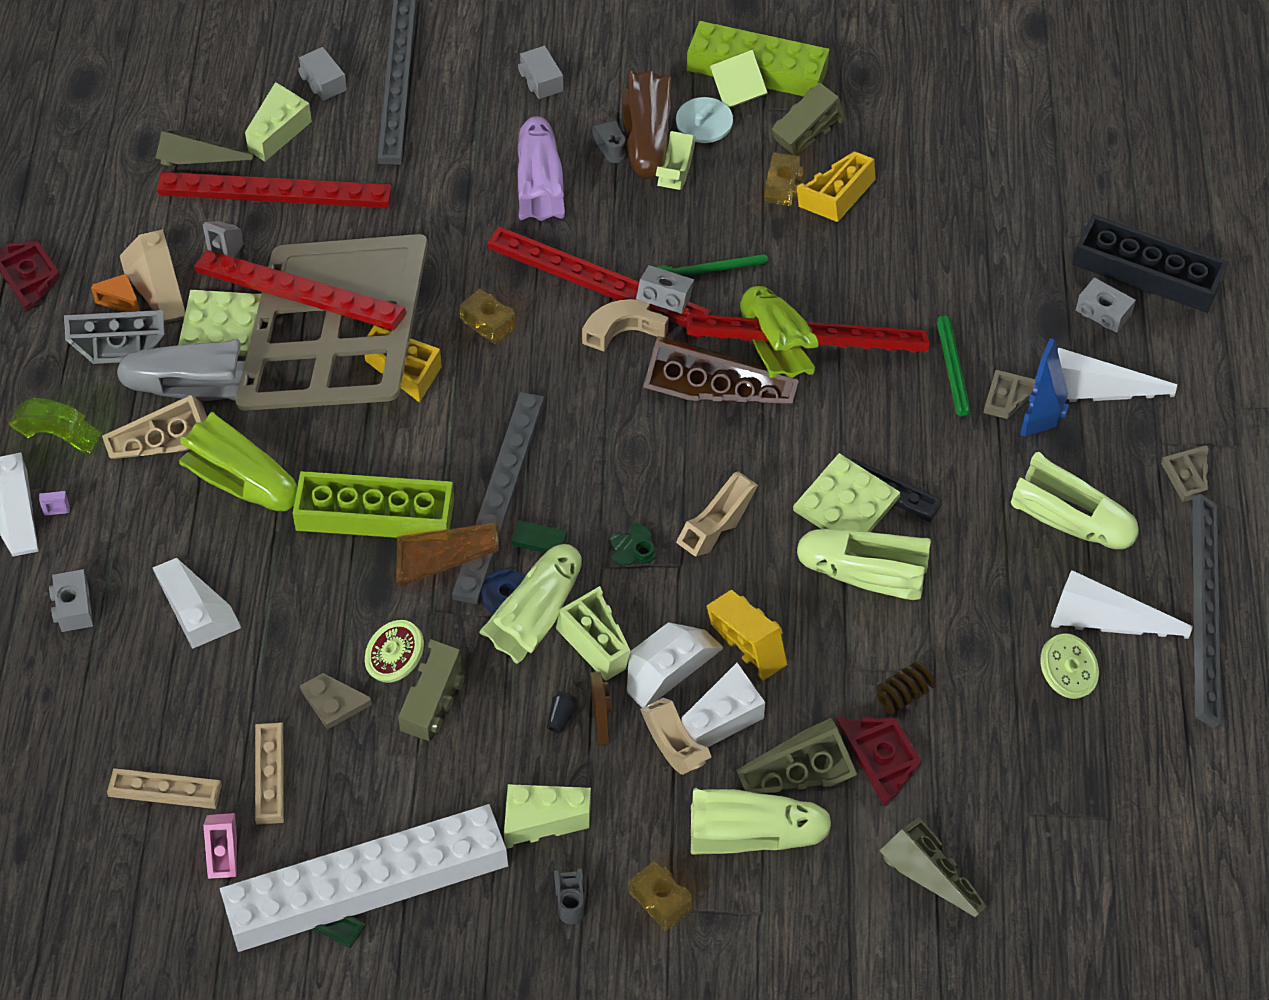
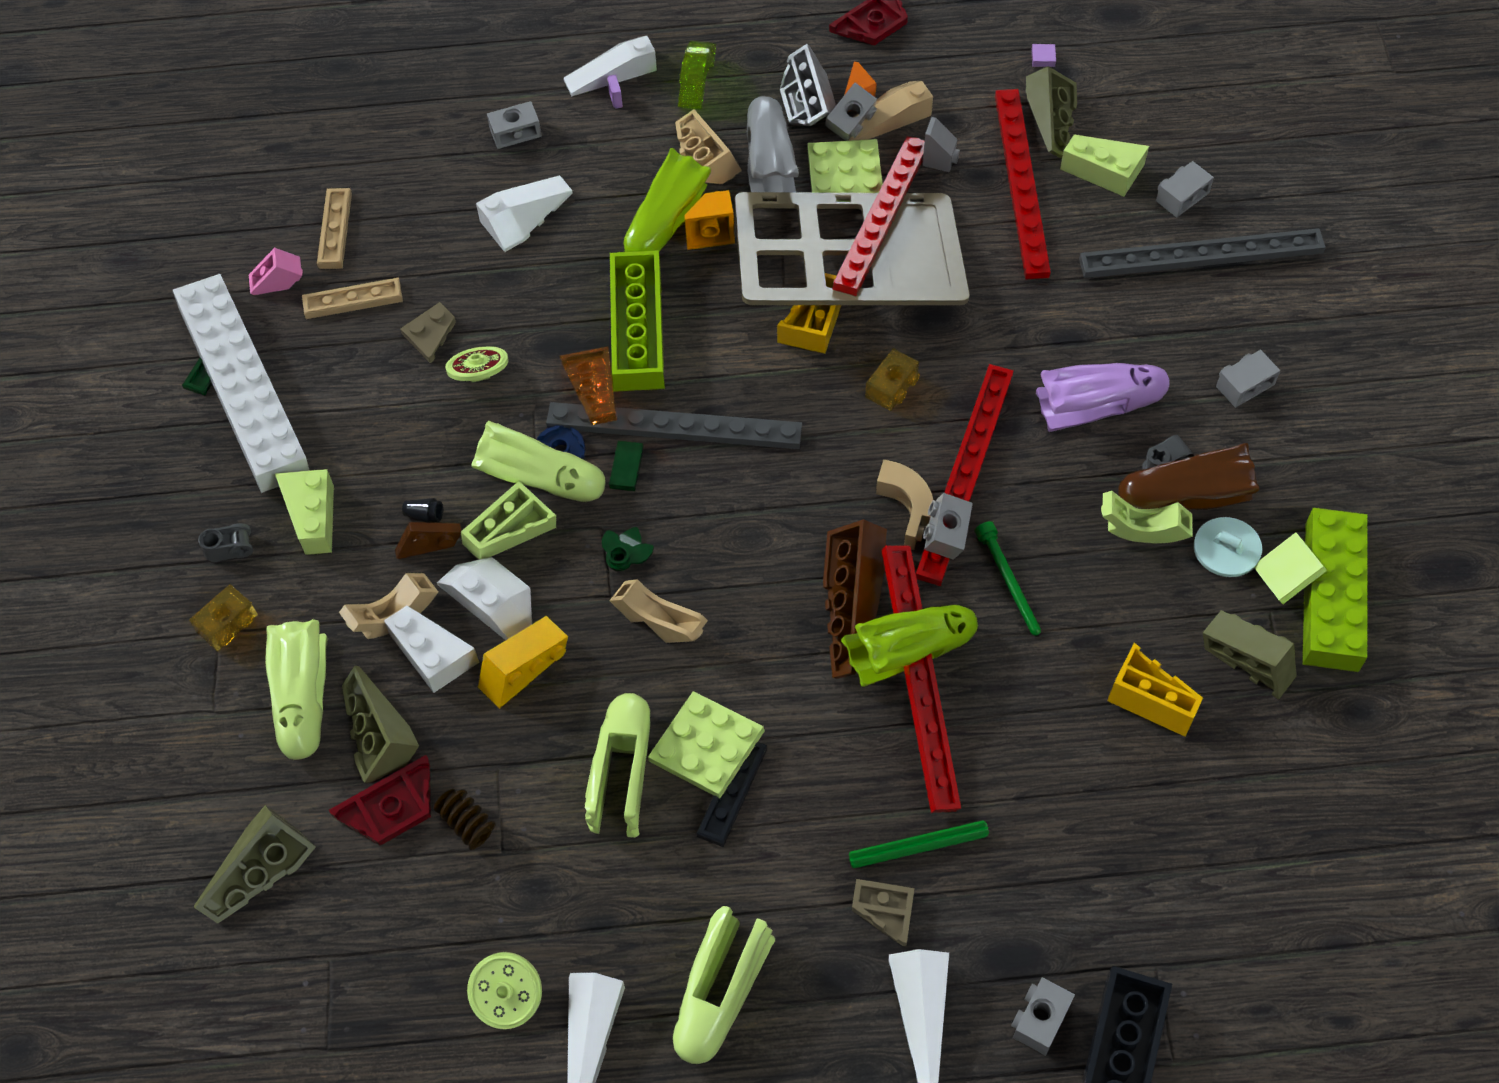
camera: 85 degrees right, 5 degrees up
olive wedge [398,639,465,741] -> none
clear yellow brick [764,152,804,206] -> none
blue wedge [1020,338,1070,437] -> none
none -> light orange slope [684,190,735,250]
none -> light grey brick [825,83,877,141]
none -> lavender tile [1032,44,1056,67]

